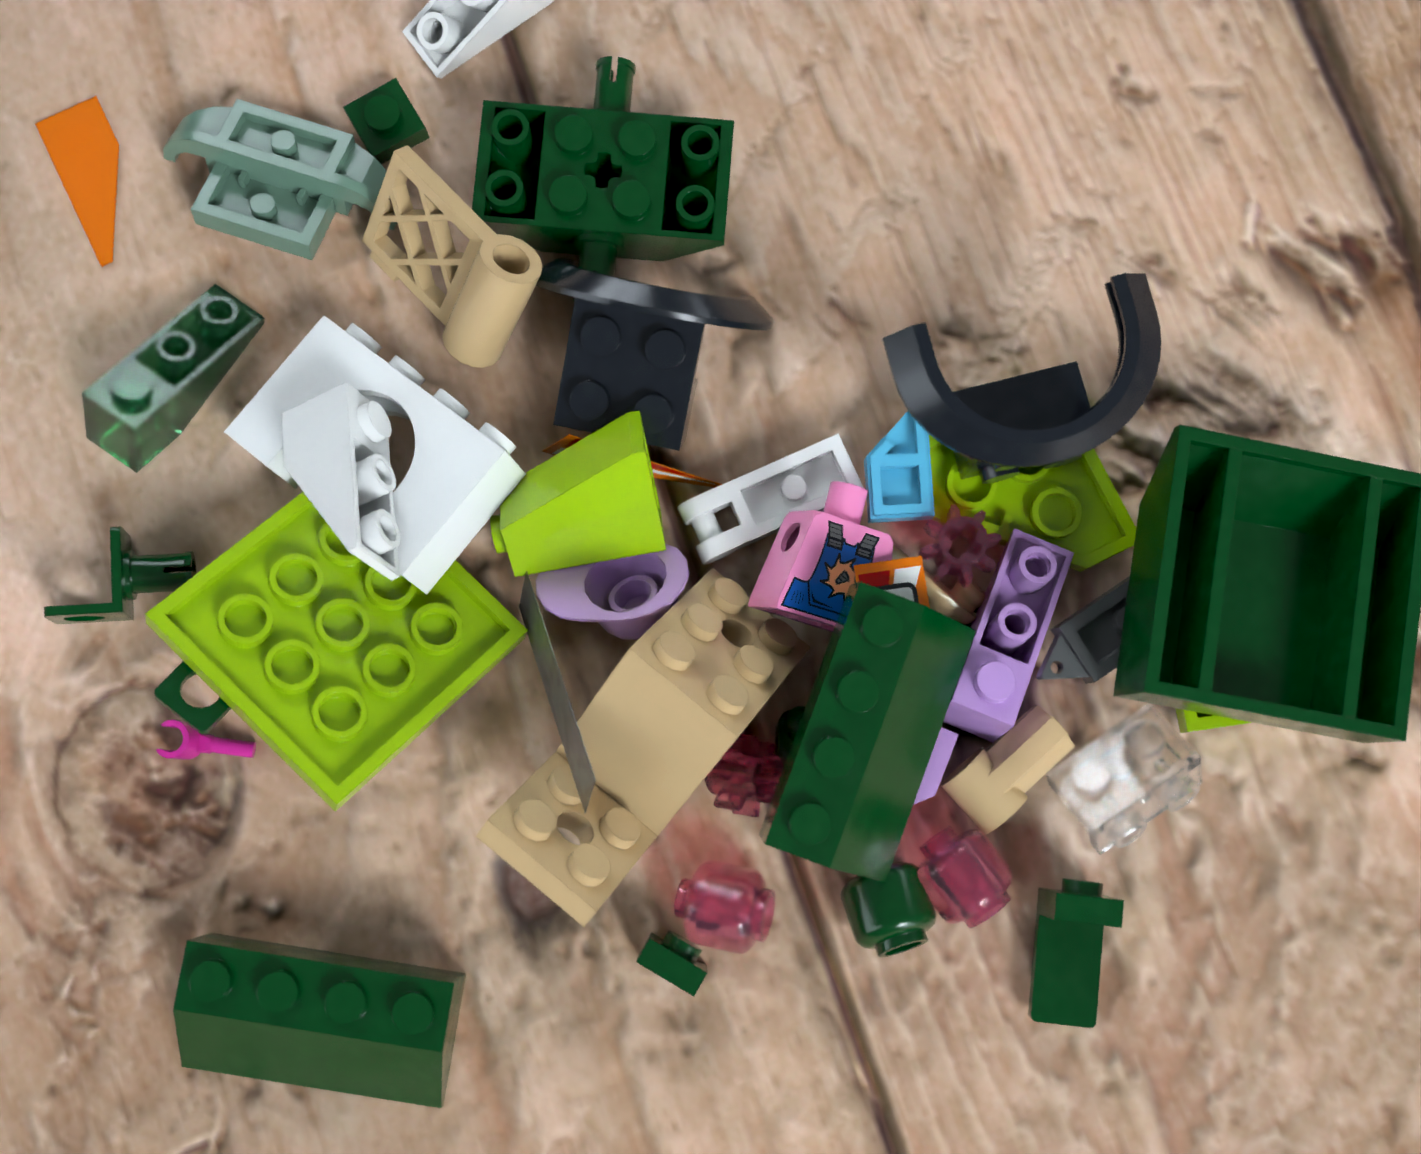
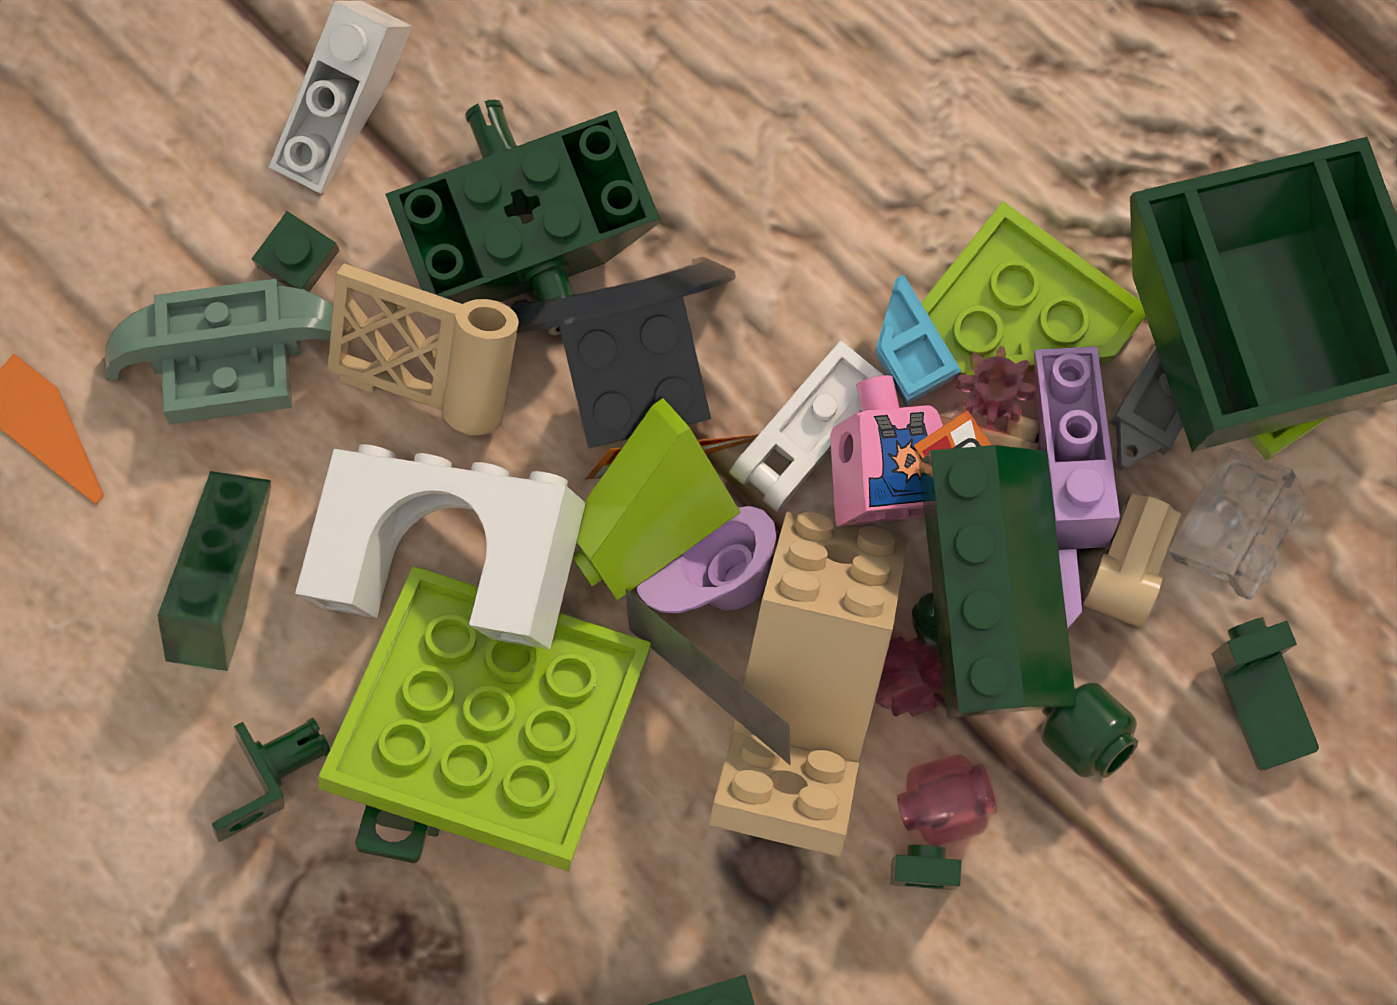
camera: 20 degrees left, 5 degrees down
dark pink hand [156,720,256,760] -> none
white slope [282,382,401,581] -> none
black piece [882,273,1161,484] -> none
clear pink head [917,825,1013,928] -> none

